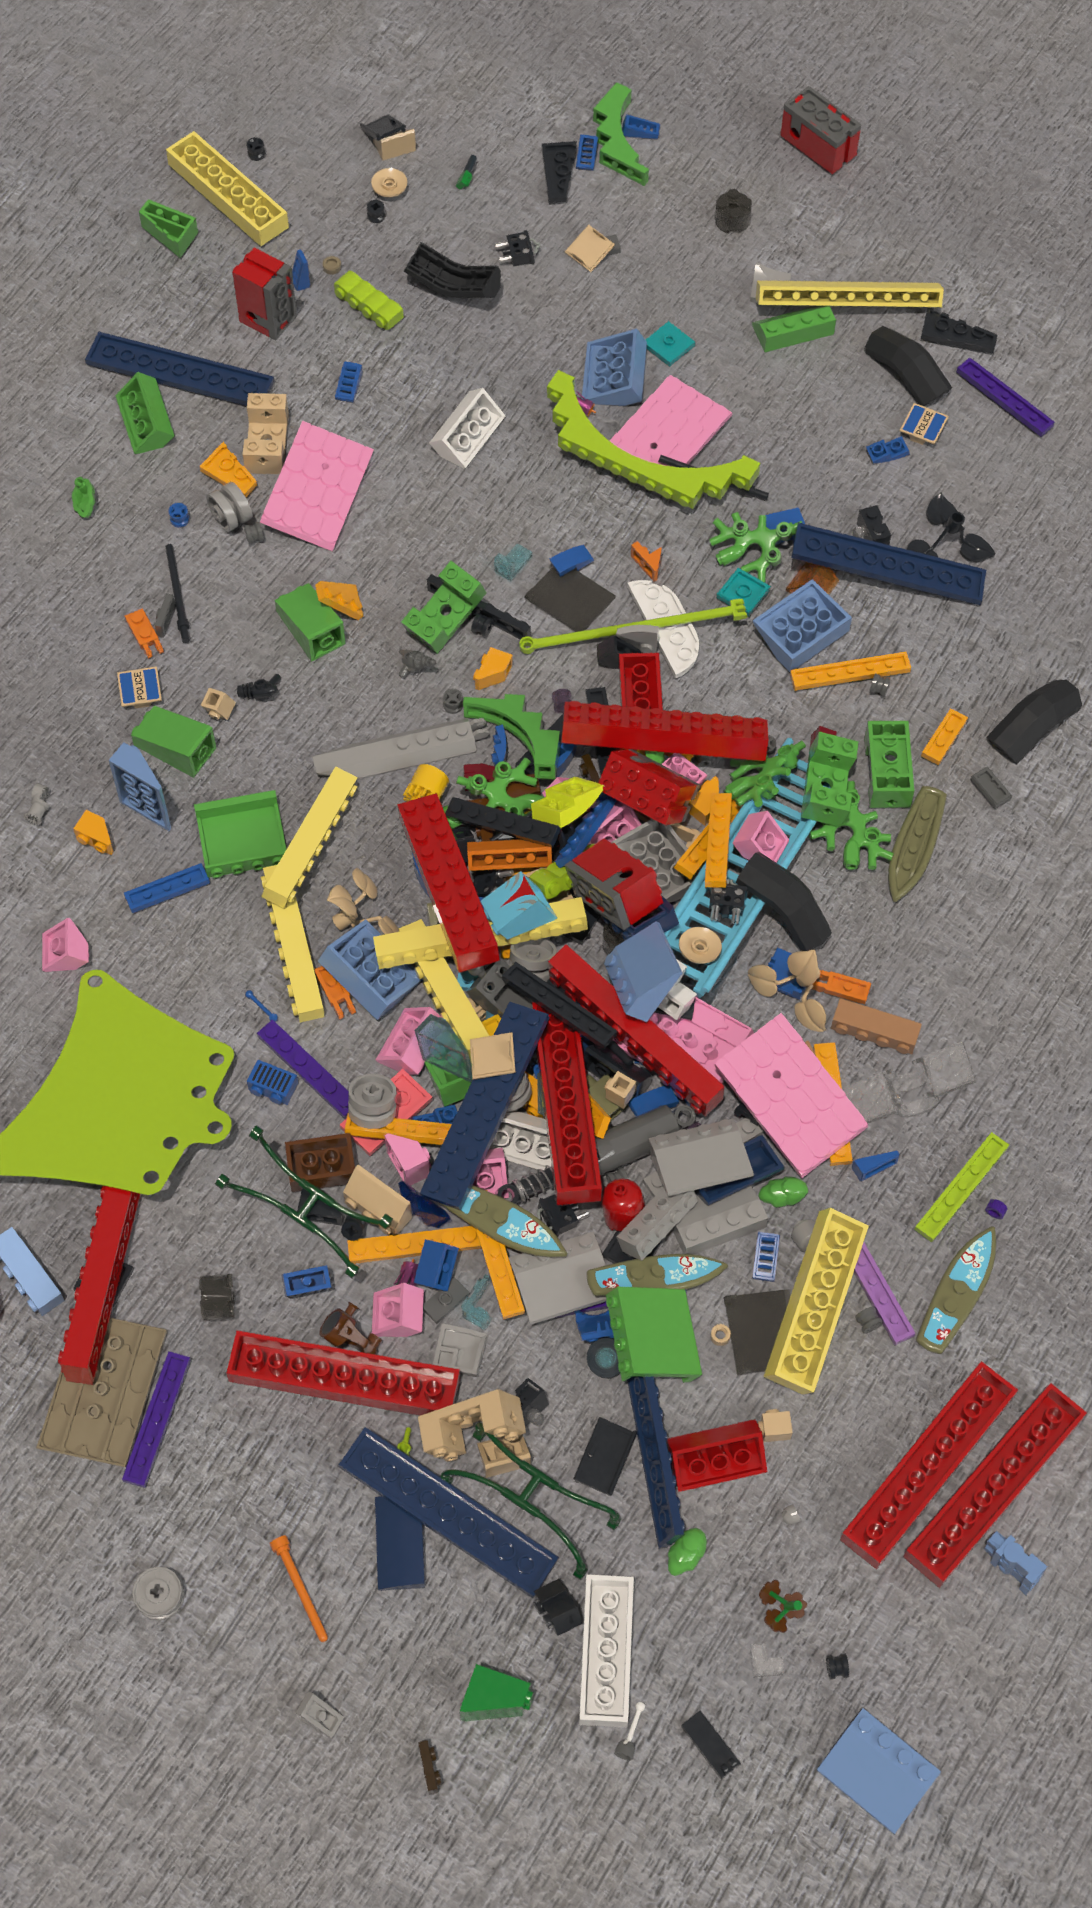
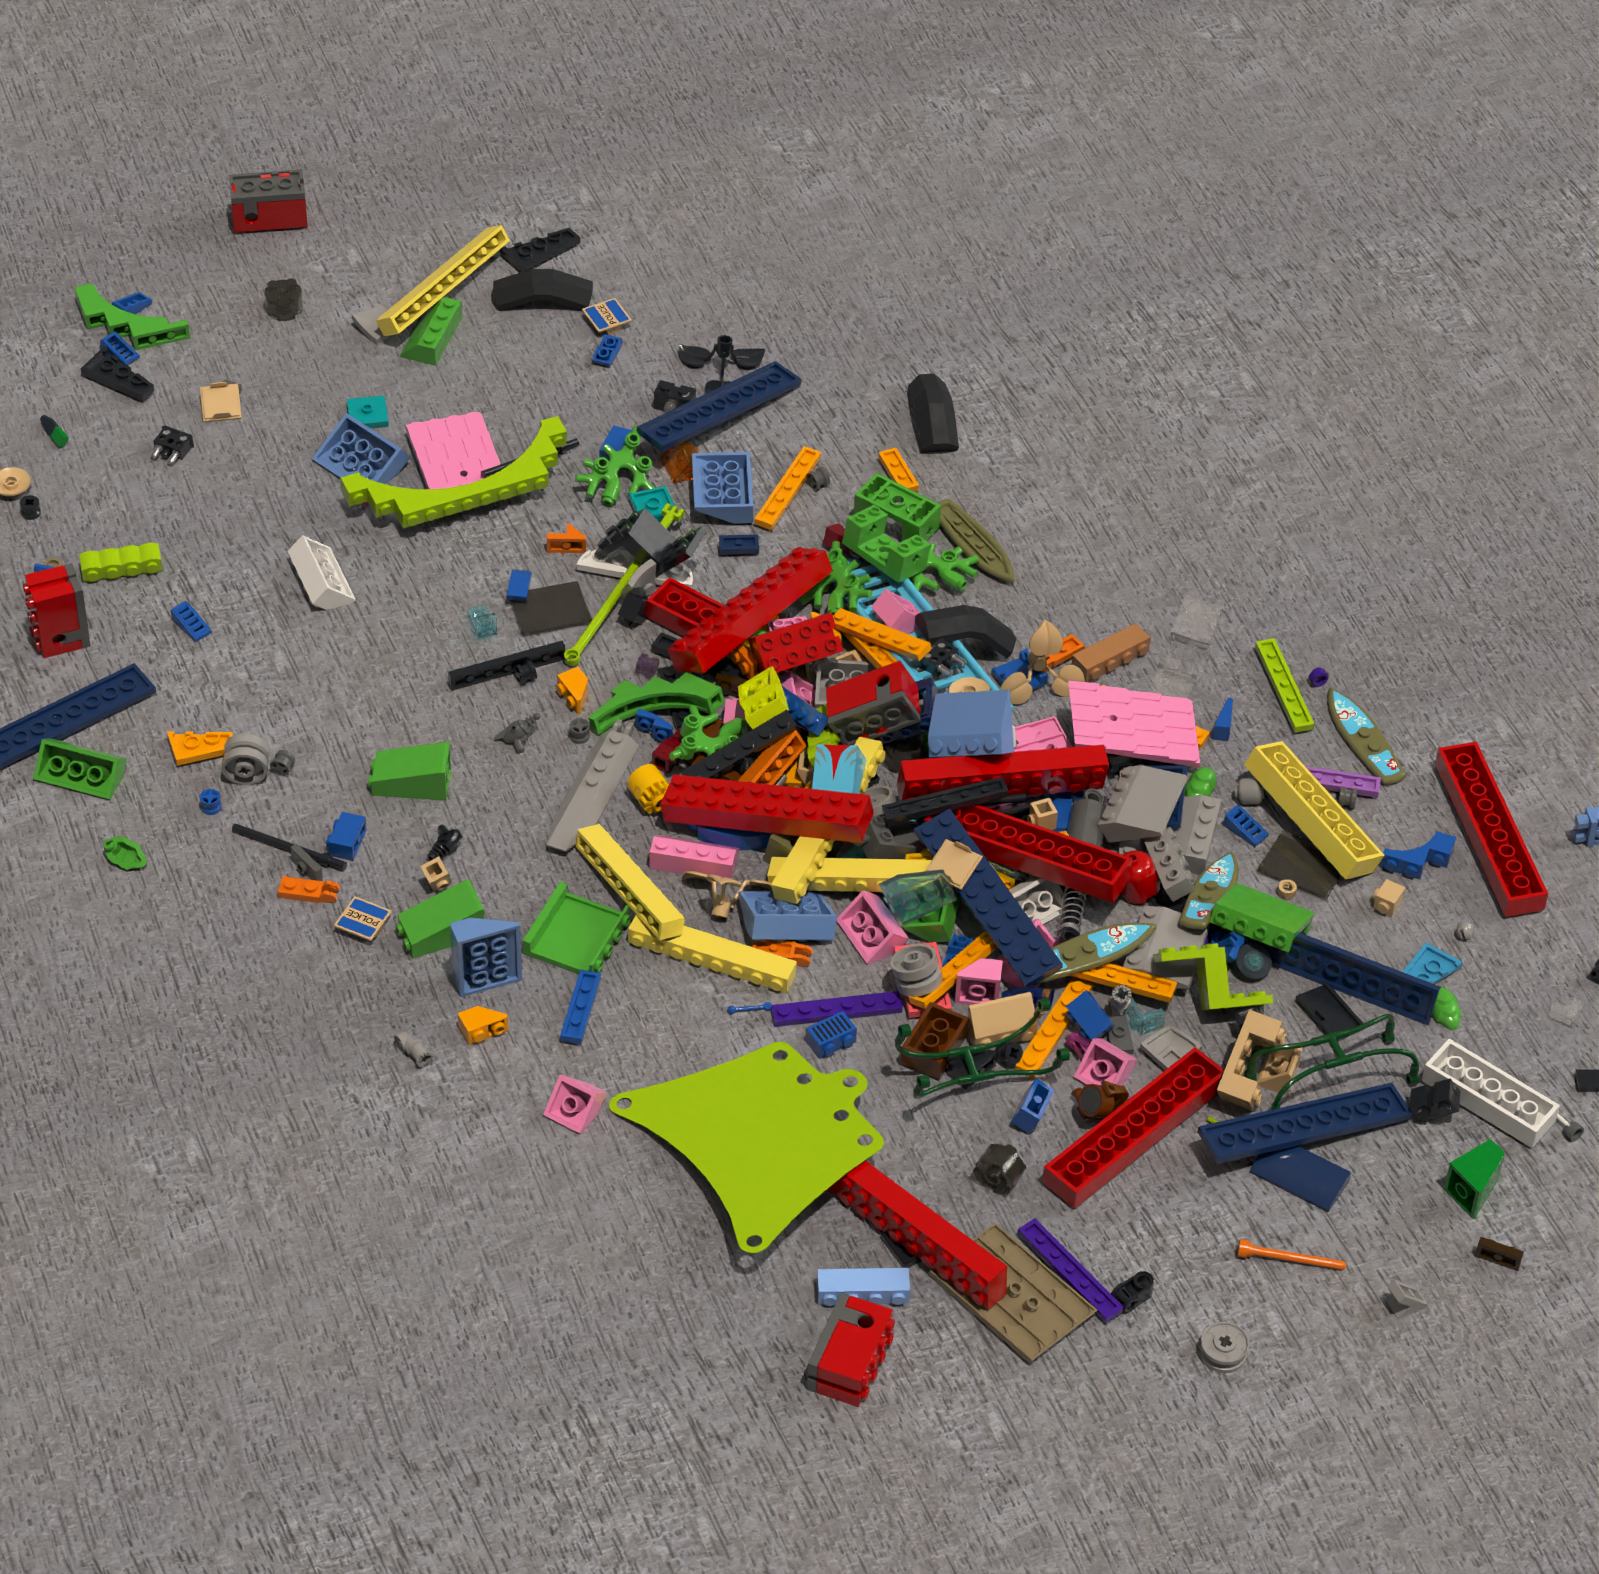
camera: 55 degrees left, 15 degrees down
tan plate [243,393,289,474] -> none
bright pink piece [260,421,374,551] -> none
light orange wing [315,581,364,620] -> none
bright green plate [401,561,487,654] -> none
black piece [403,242,501,298] -> none
black piece [537,1194,589,1237] -> none
red slope [667,1419,768,1492] -> none
reddish brown plant [759,1580,807,1633] -> none
red brick [903,1383,1087,1589] -> none
dark purple plate [956,357,1055,437] -> none
dark grey plate [970,766,1012,809] -> none
none -> blue brick [326,812,367,861]
none -> black bracket [594,508,707,578]
none -> bright pink slope [650,835,740,879]
none -> dark blue plate [719,534,759,555]
none -> light grey connector [1108,985,1131,1017]
none -> black piece [1111,1271,1154,1313]
none -> lime bracket [1153,943,1273,1010]
none -> blue arch [1380,831,1456,879]
none -> dark azure wing [1402,943,1463,984]

